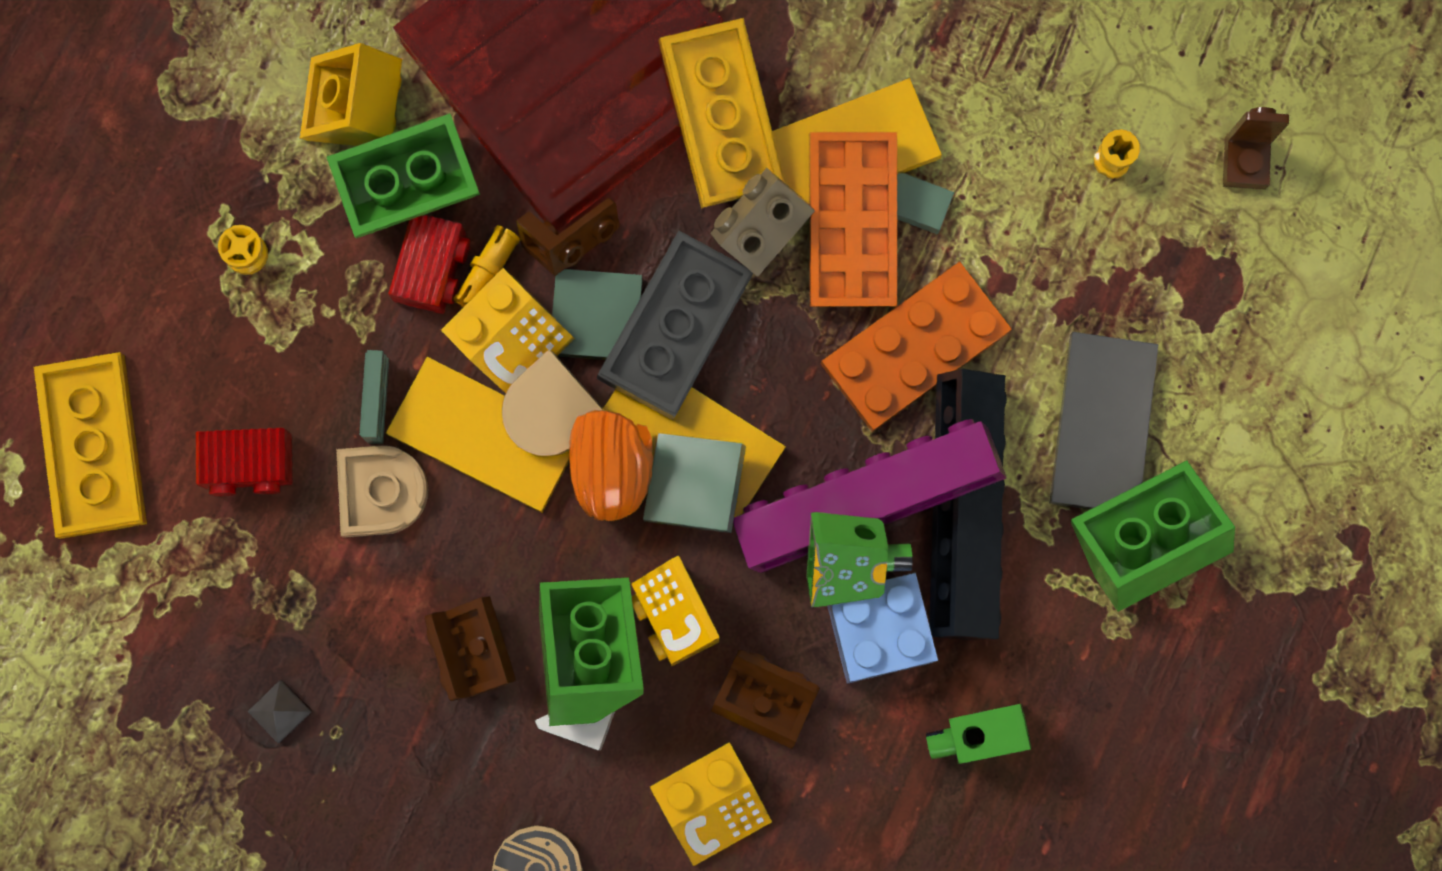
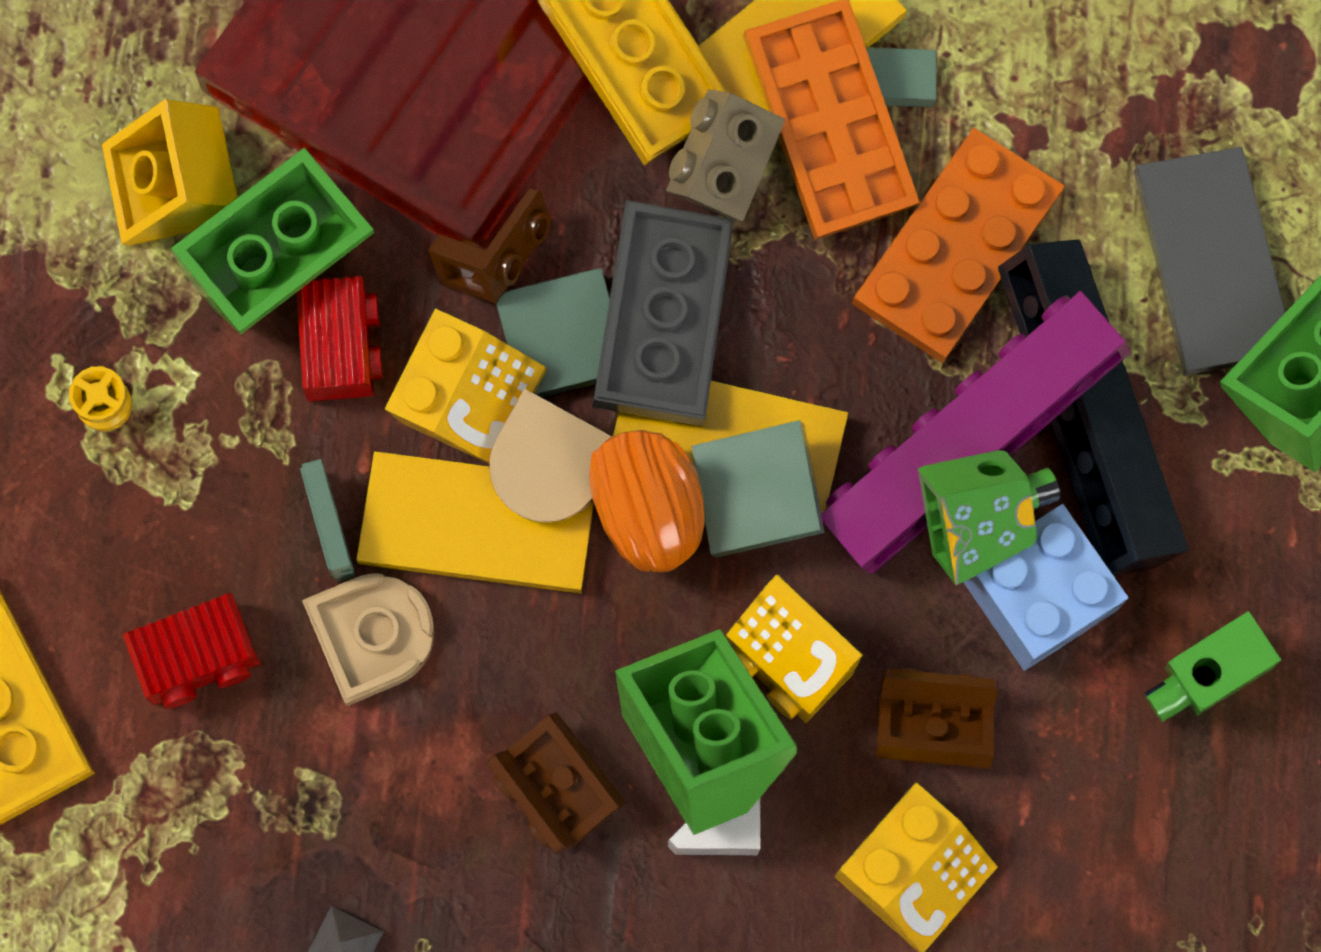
camera: 20 degrees left, 5 degrees down
yellow pin [453,225,520,307] -> none

